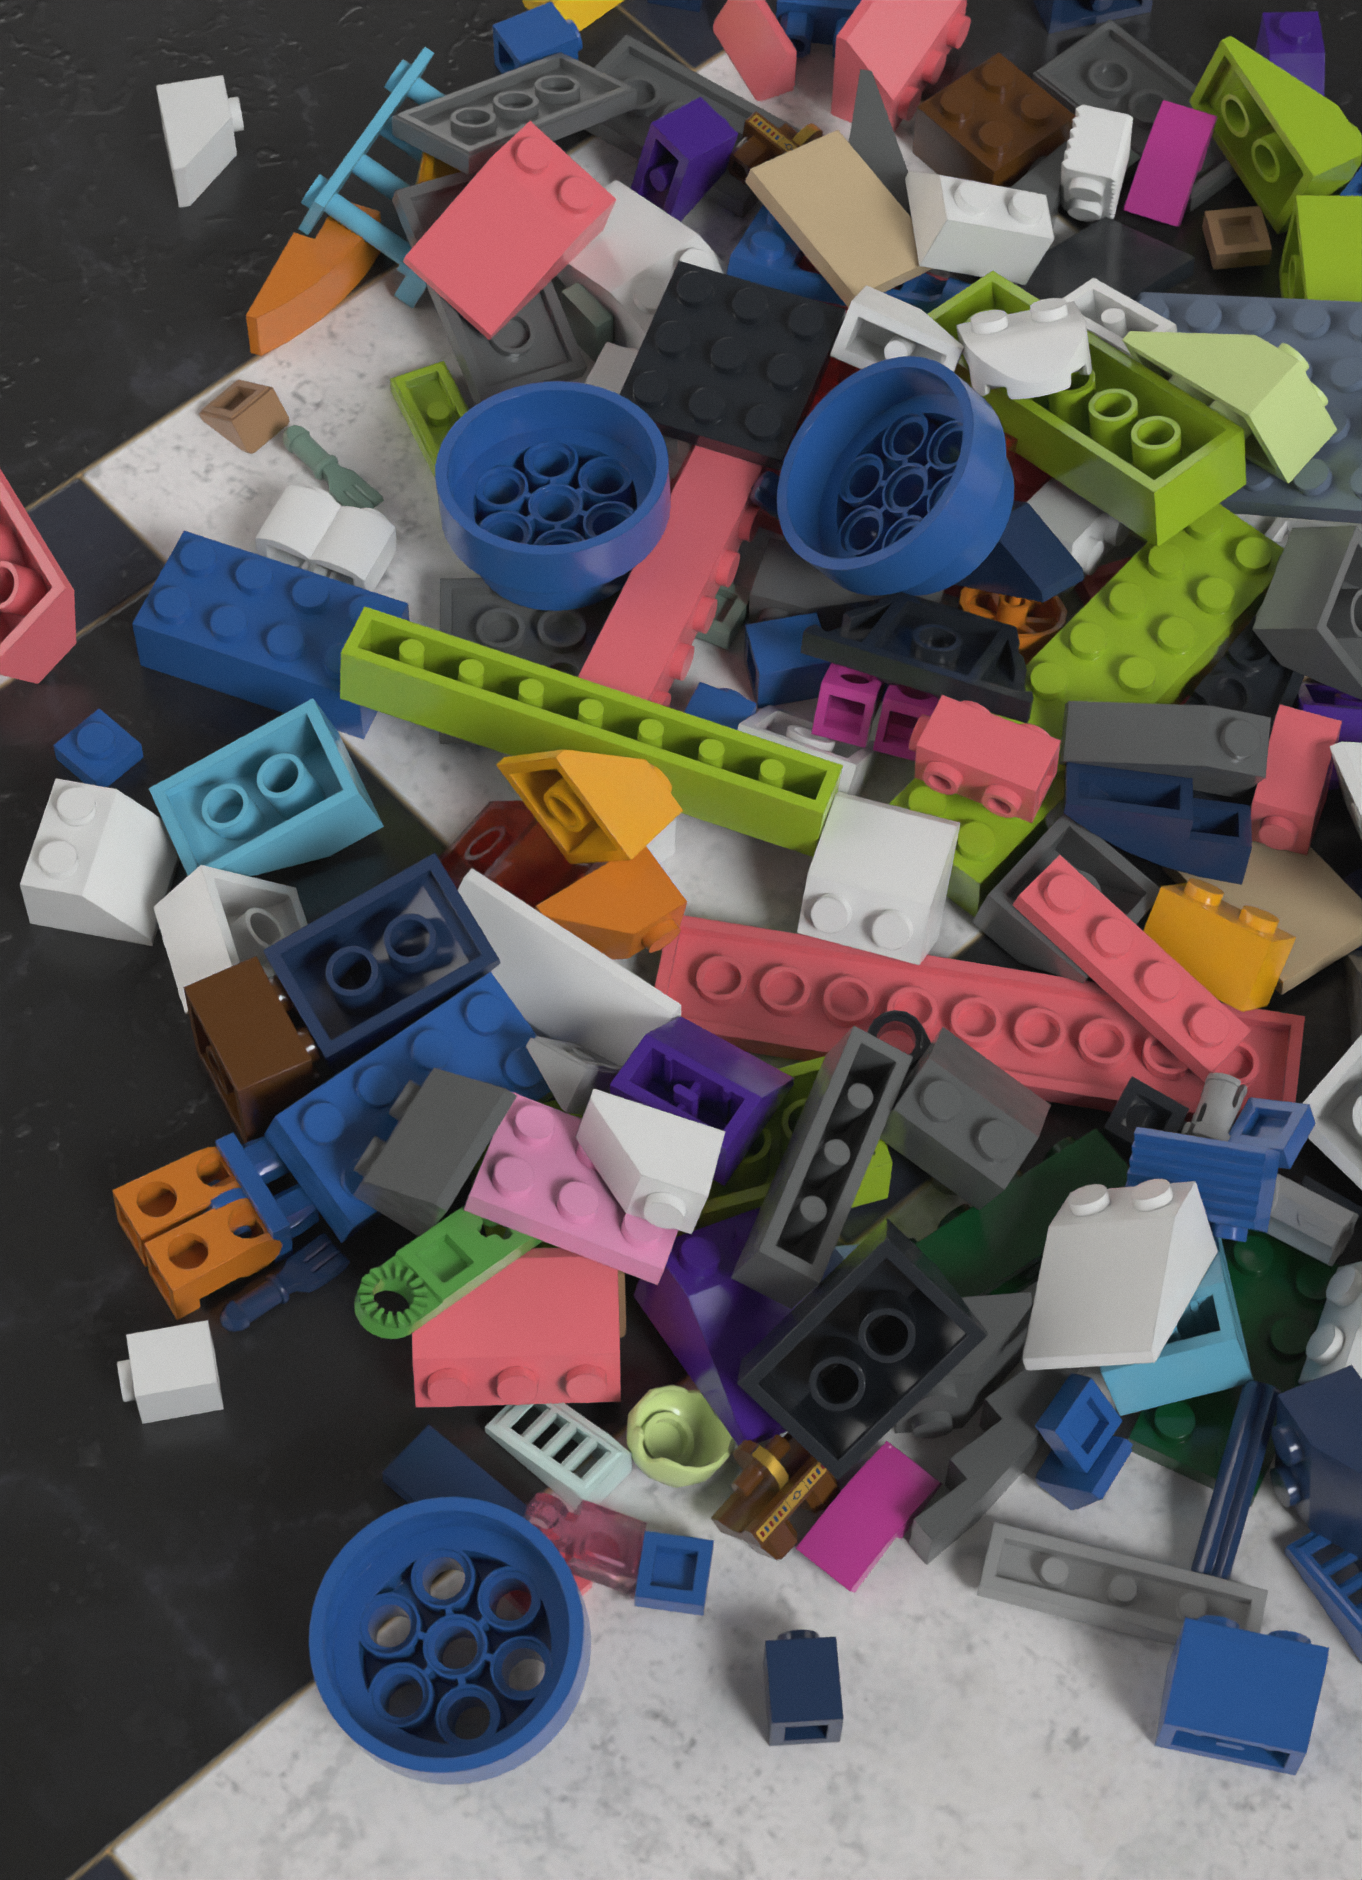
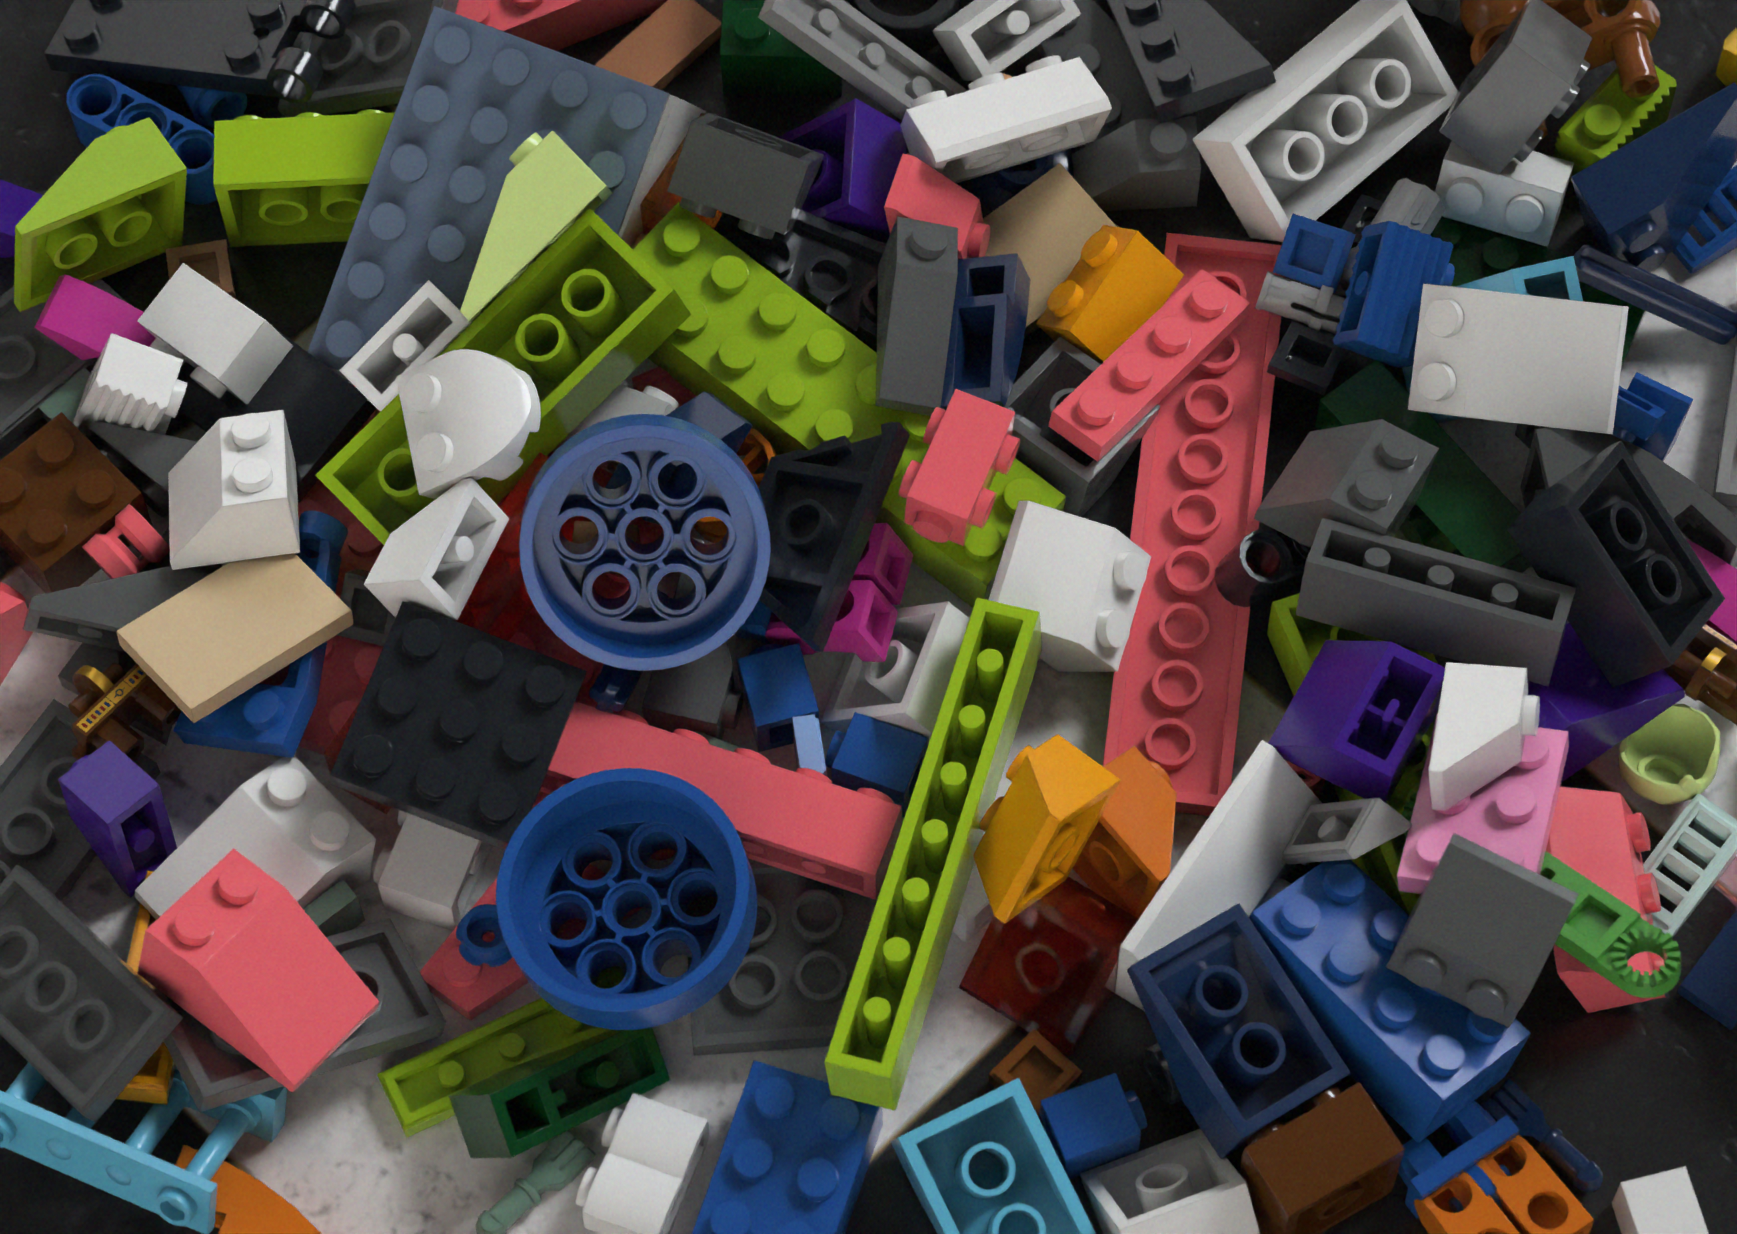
camera: 90 degrees left, 5 degrees up
none -> coral wheel [82,504,170,579]
none -> white brick [137,263,293,405]
none -> dark green slope [449,1027,670,1158]
none -> light blue tile [792,714,827,776]
none -> dark orange tile [988,1029,1083,1119]
none -> blue brick [1039,1073,1147,1179]

